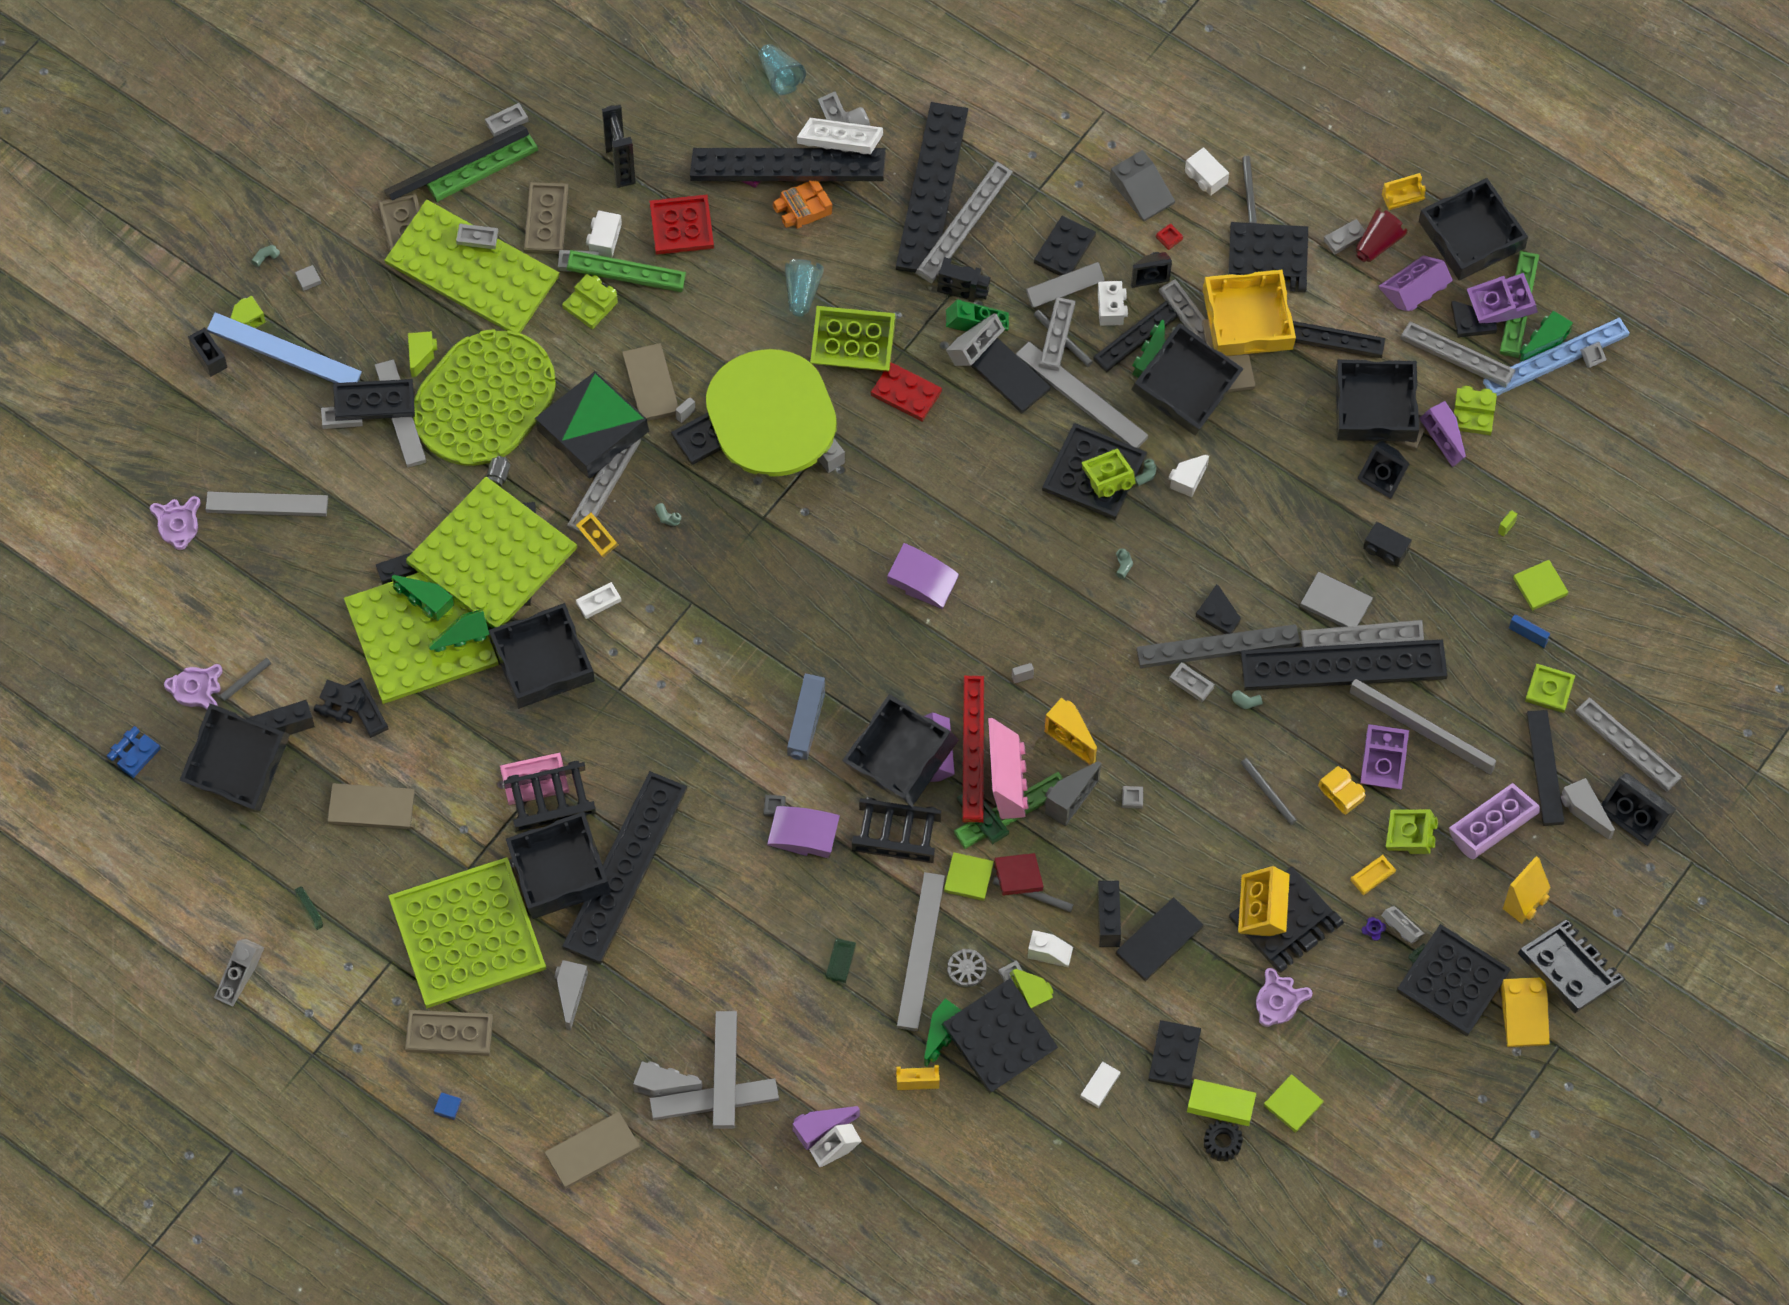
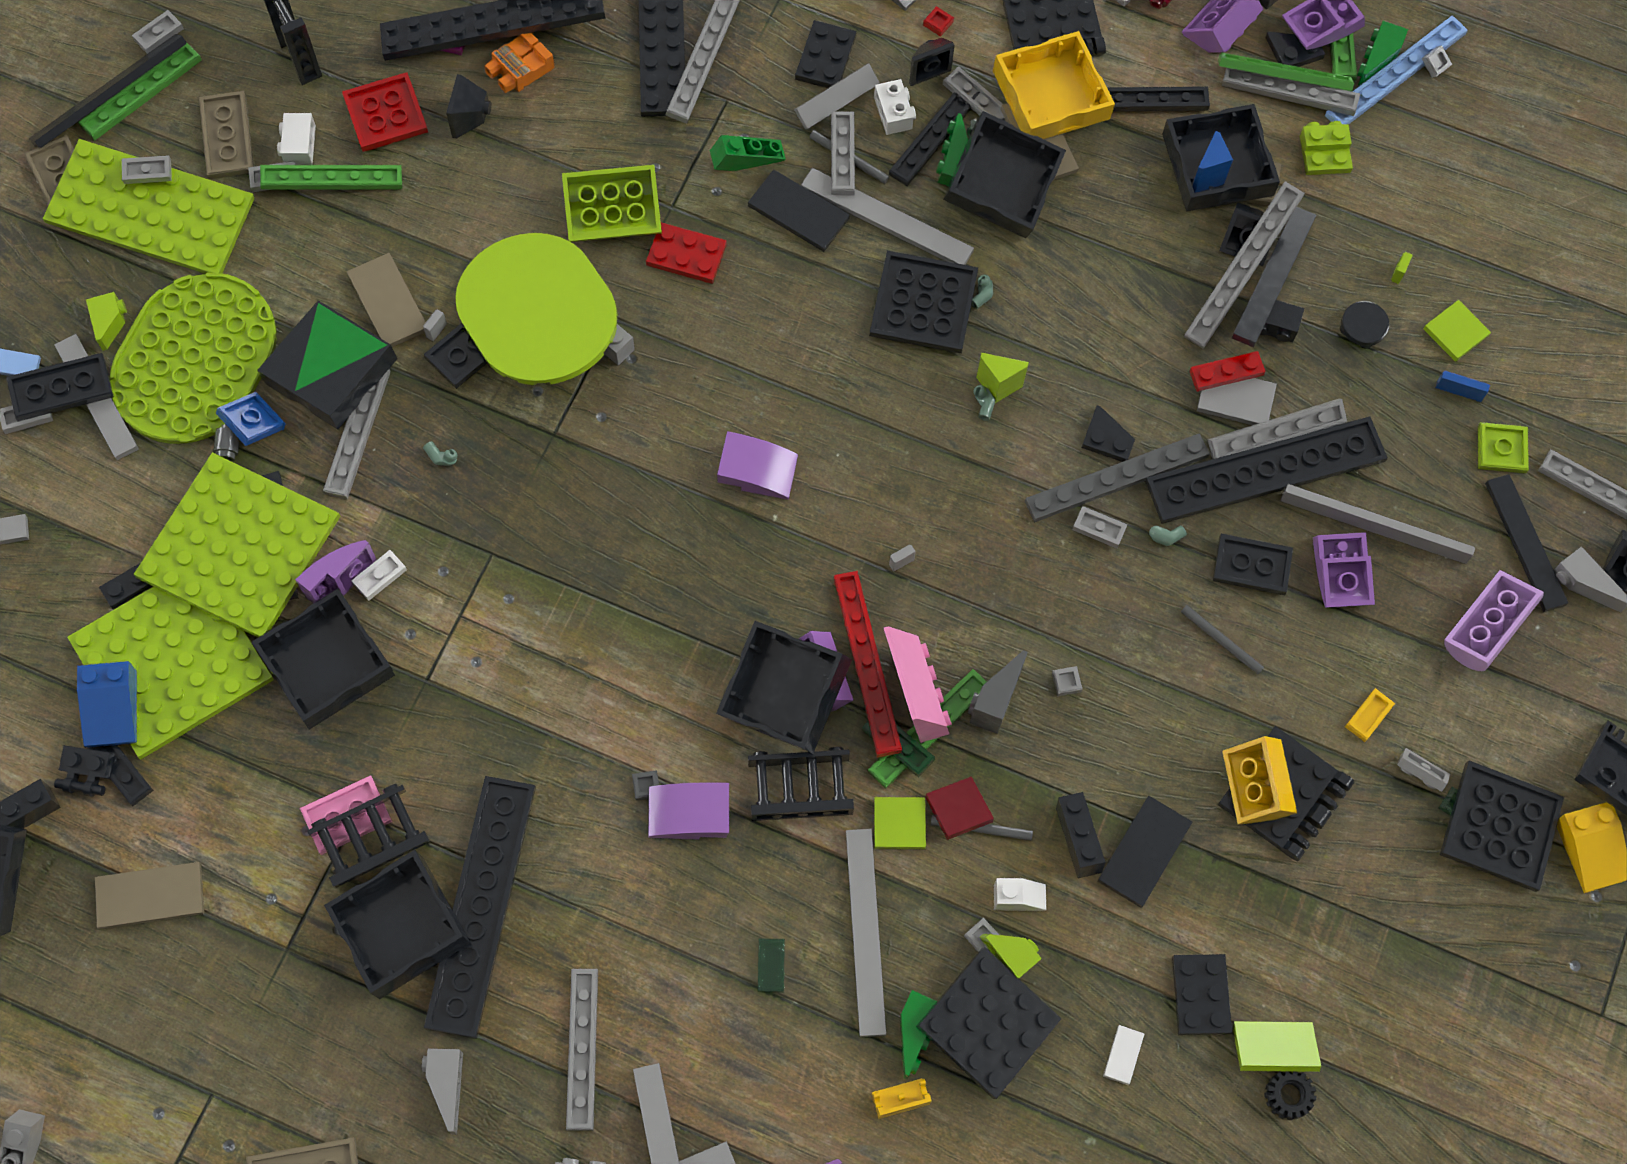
camera: 15 degrees left, 5 degrees up
clear green tile [295,886,323,930] -> none
lime plate [388,857,546,1009] -> none
green slope [392,575,454,621] -> none
green slope [428,609,490,652] -> none
lime plate [562,274,618,329] -> none
yellow brick [576,512,619,558] -> none
clear light blue cone [785,260,824,316] -> none
sand blue slope [787,673,825,760] -> none
black hips [937,257,991,302] -> none
light grey slope [946,314,1005,366] -> none
light grey wheel [947,949,987,987] -> none
yellow slope [1044,698,1097,765] -> none
lime plate [1081,449,1136,498] -> none
white slope [1168,455,1209,497] -> none
lavender tile [1256,968,1312,1027] -> none
lime tile [1264,1074,1324,1133] -> none
yellow brick [1318,766,1366,815] -> none
dark purple plate [1362,917,1386,941] -> none
lime plate [1386,809,1438,854] -> none
medium lavender slope [1419,401,1466,467] -> none
yellow slope [1503,856,1550,924] -> none
none -> blue slope [77,661,137,748]
none -> blue tile [216,392,286,446]
none -> medium lavender slope [295,540,376,604]
none -> black slope [446,74,492,139]
none -> light grey tile [566,969,598,1131]
none -> lime slope [976,353,1029,403]
none -> light grey tile [1184,181,1305,349]
none -> red plate [1189,351,1266,392]
none -> blue slope [1192,131,1233,193]
none -> black plate [1213,533,1293,596]
none -> bright green tile [1218,52,1354,91]
none -> black tile [1232,207,1316,348]
none -> black tile [1340,301,1389,349]

